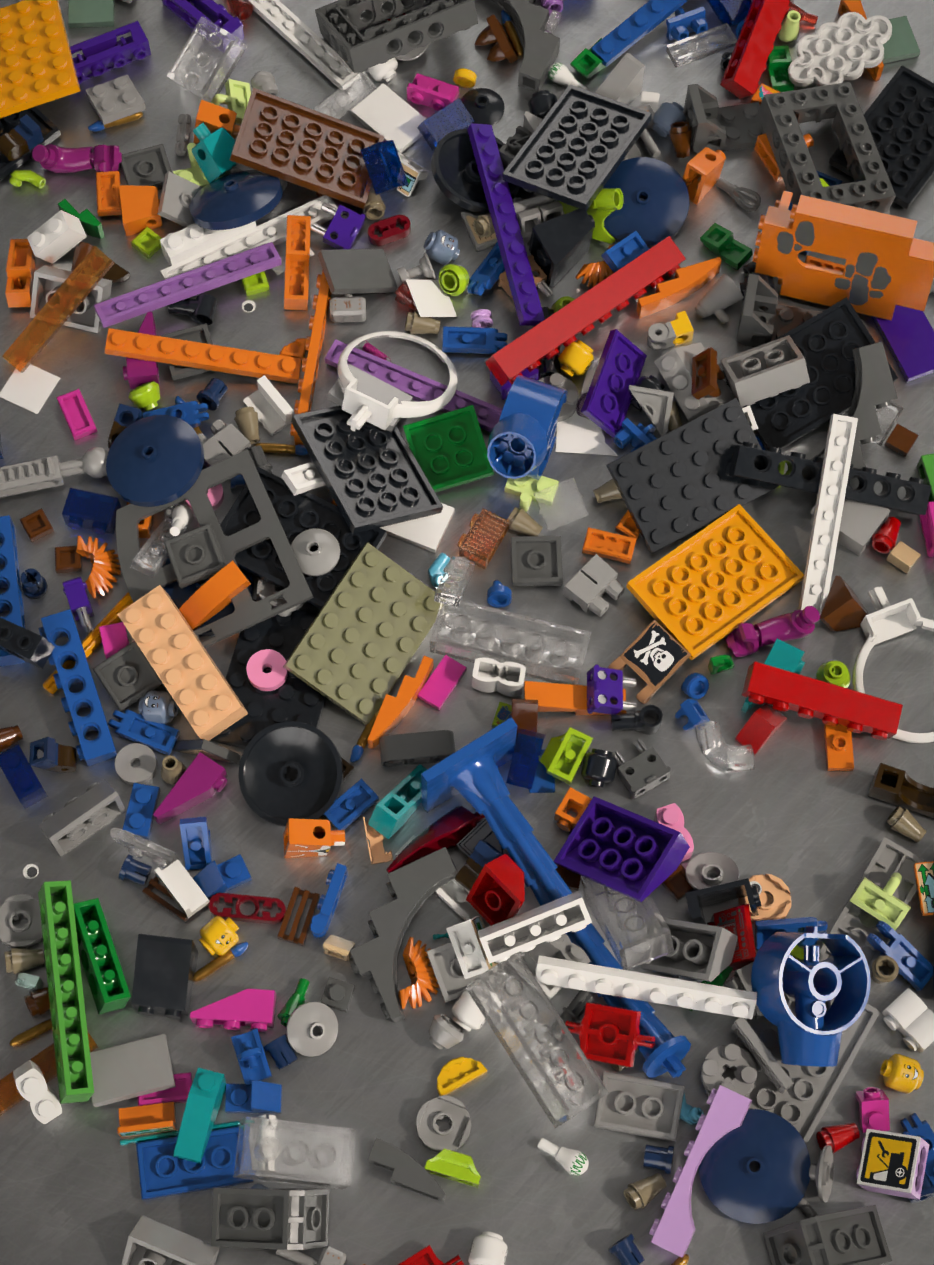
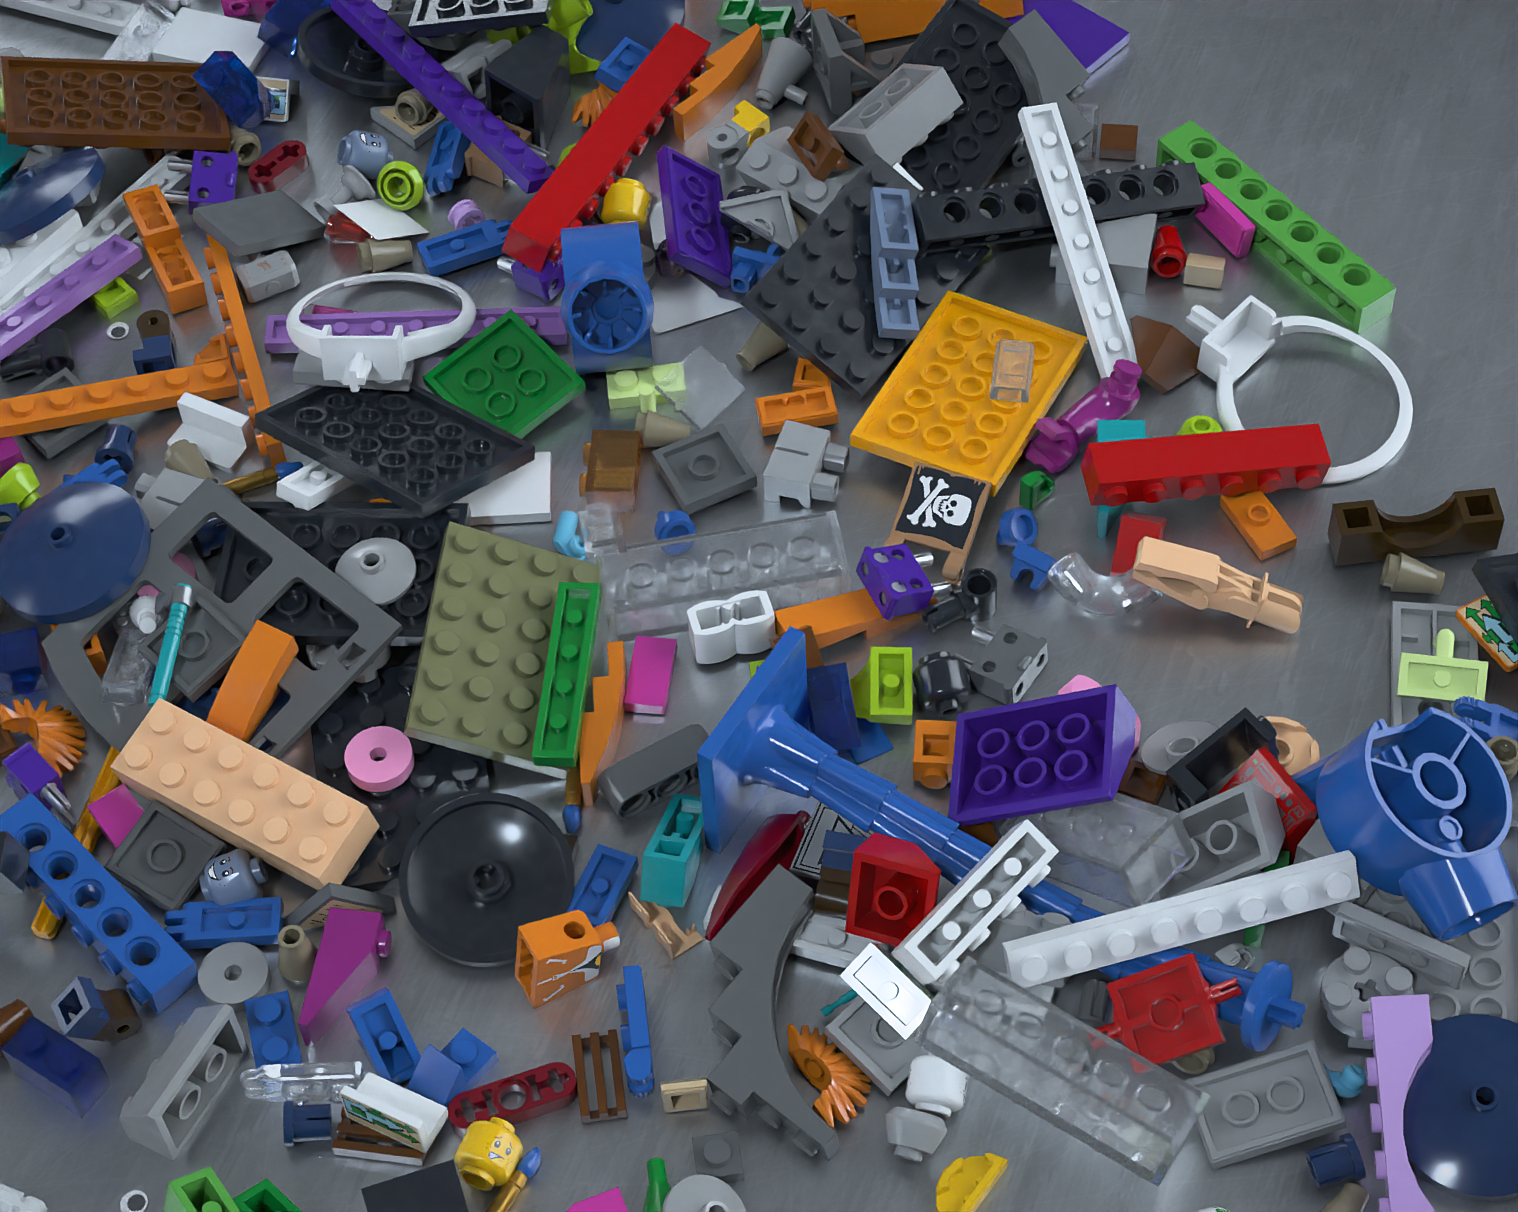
camera: 20 degrees left, 15 degrees down
none -> dark blue leg [133,310,177,375]
none -> teal piece [147,583,195,708]
none -> green plate [532,582,602,767]
none -> sand blue slope [870,187,920,340]
none -> clear tile [989,339,1035,403]
none -> light nougat arm [1132,536,1303,634]
none -> light grey tile [1213,943,1254,970]

